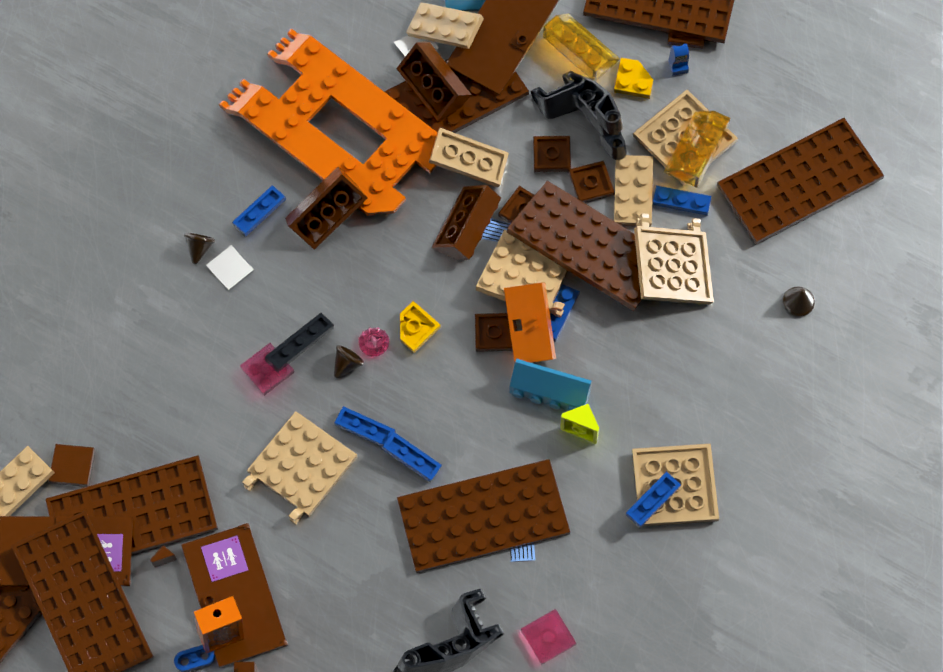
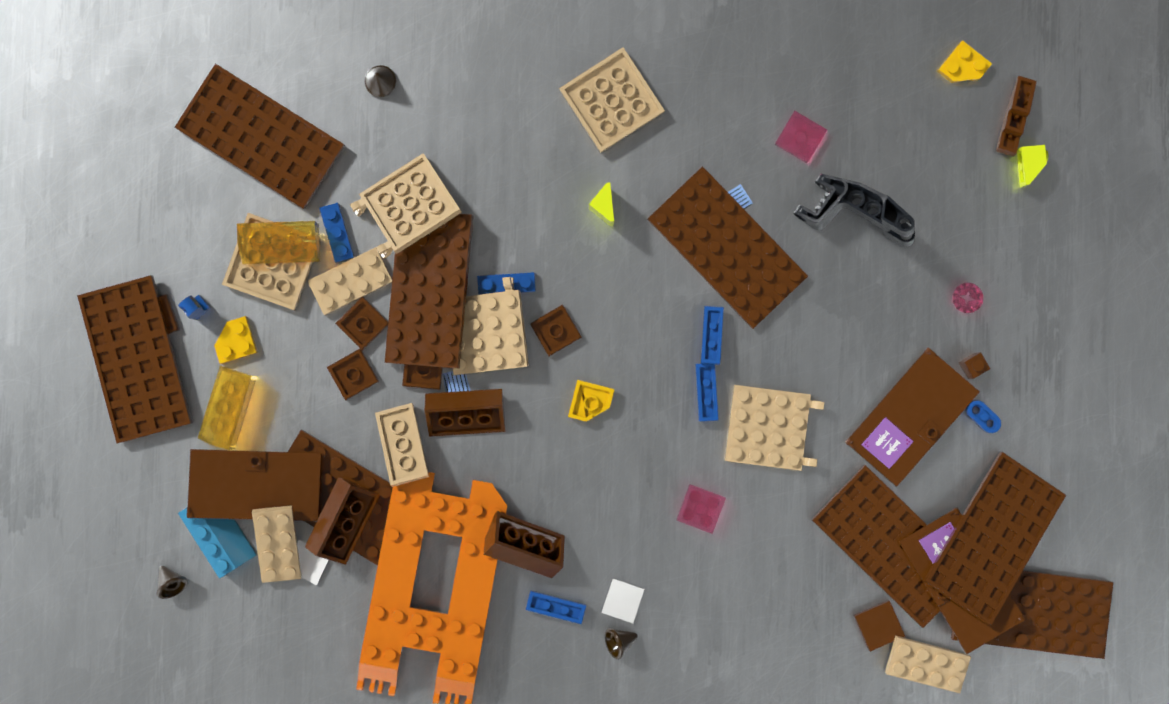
camera: 120 degrees left, 20 degrees up
reddish brown slope [150,545,177,568] -> none
orange brick [194,596,244,654] -> none
black plate [265,313,334,372] -> none
dark brown hat [334,345,364,378] -> none
clear pink gear [359,327,389,356] -> none
orange brick [504,282,556,363] -> none
dark azure slope [509,359,591,411] -> none
black piece [531,71,627,160] -> none
blue plate [626,471,681,528] -> none

